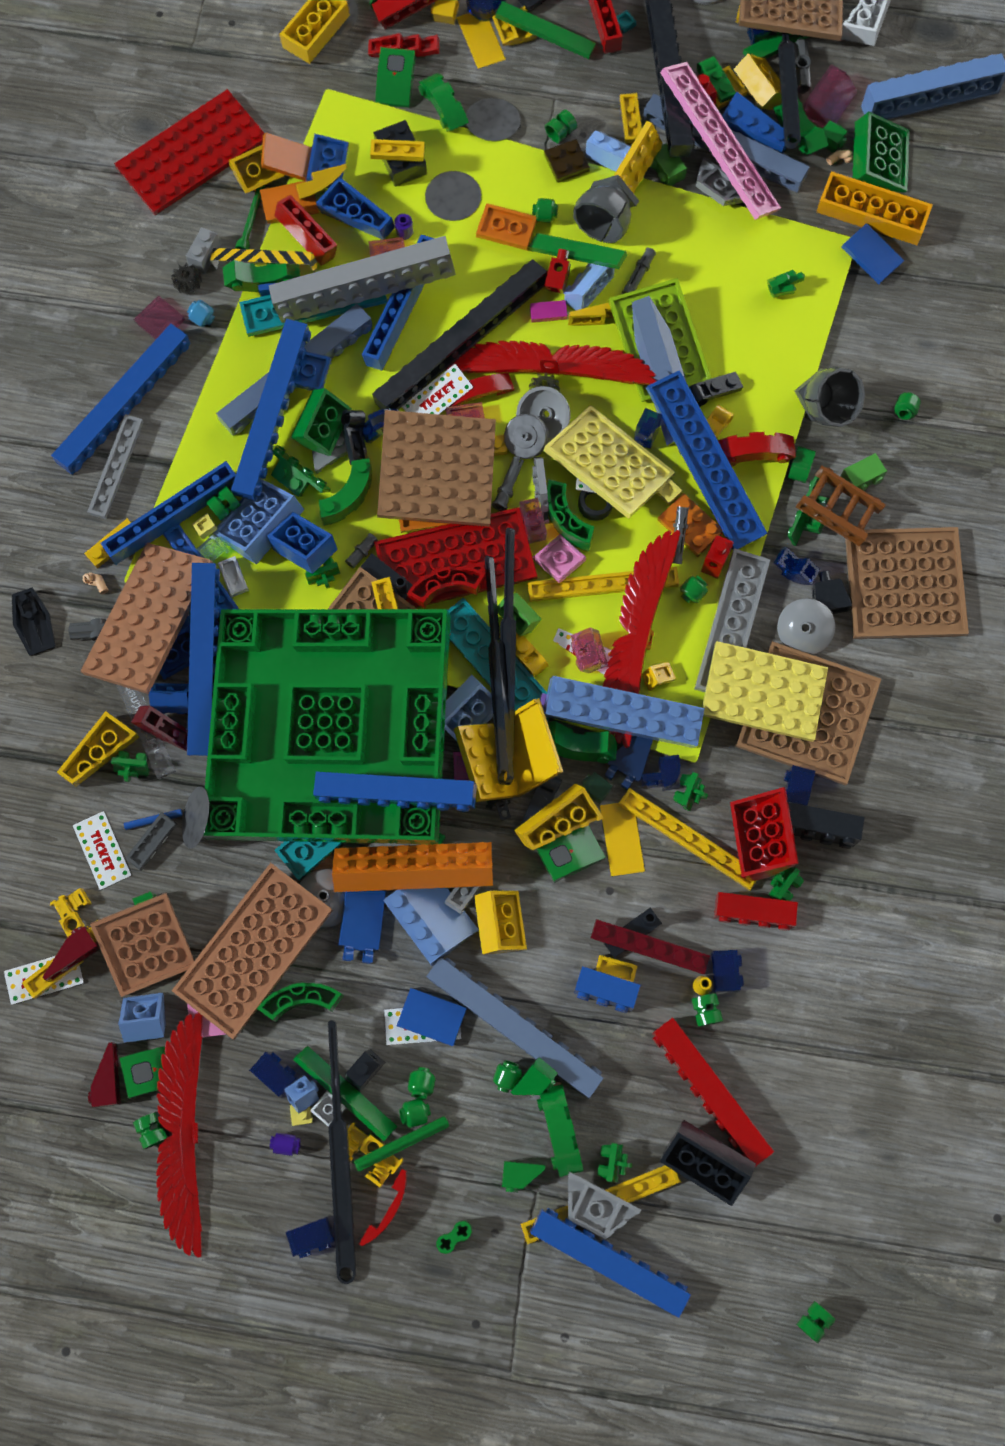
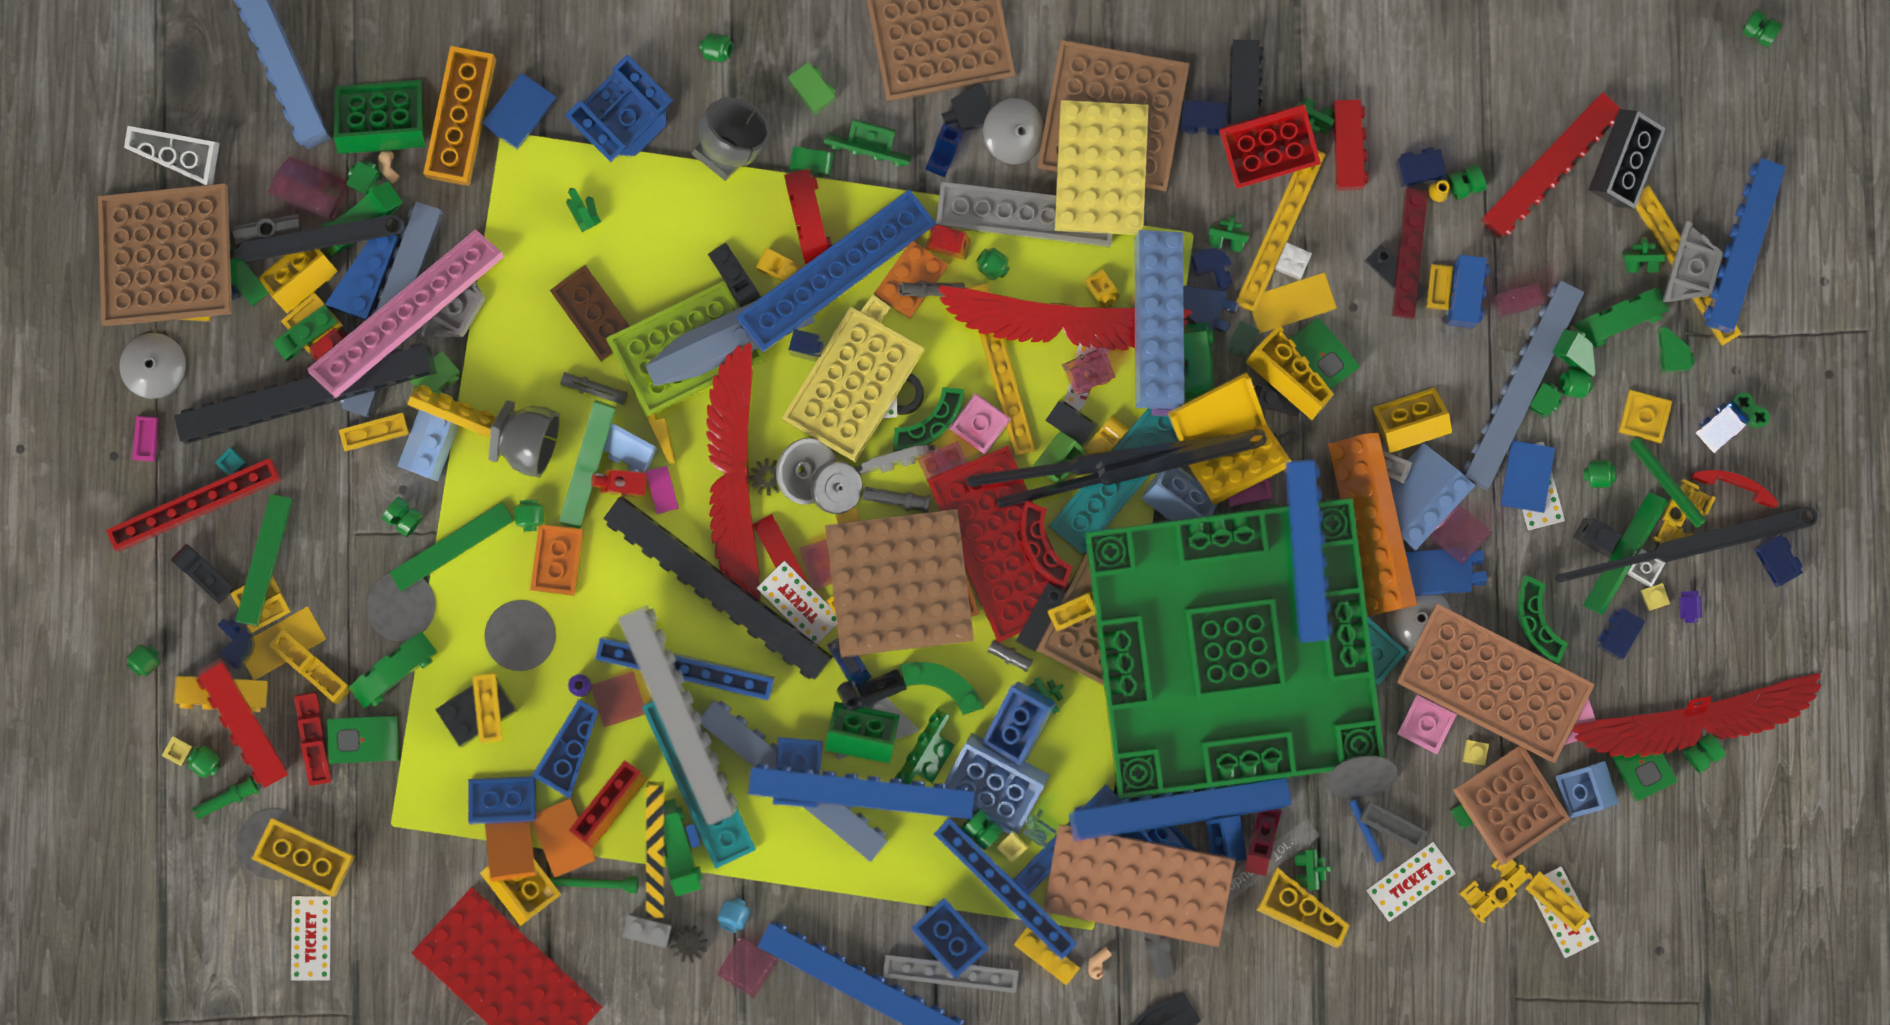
camera: 105 degrees left, 10 degrees up
dark red slope [43,926,100,982] -> none
dark red slope [88,1042,121,1108] -> none
white tile [218,556,249,598] -> none
medium blue brick [284,1076,319,1114] -> none
yellow slope [296,164,347,200] -> none
green head [399,1098,431,1128] -> none
dark brown plate [544,139,590,183] -> none
dark orange fence [796,466,886,546] -> none
none -> yellow slope [268,629,351,705]
none -> white sticker [291,896,331,980]
none -> green tile [389,502,514,592]
none -> reddish brown plate [550,265,630,362]
none -> blue slope [565,54,673,162]
none -> blue brick [911,898,989,979]
none -> black hinge [1045,399,1097,446]
none -> white piece [1275,243,1312,280]
none -> bright pink plate [1397,695,1457,754]
none -> clear pink tile [1429,504,1492,565]
none -> light yellow plate [1462,740,1489,766]
none -> clear pink brick [1492,282,1544,319]
none -> green brick [1528,382,1562,418]
none -> yellow tile [1618,390,1673,444]
none -> brick [1696,400,1751,452]

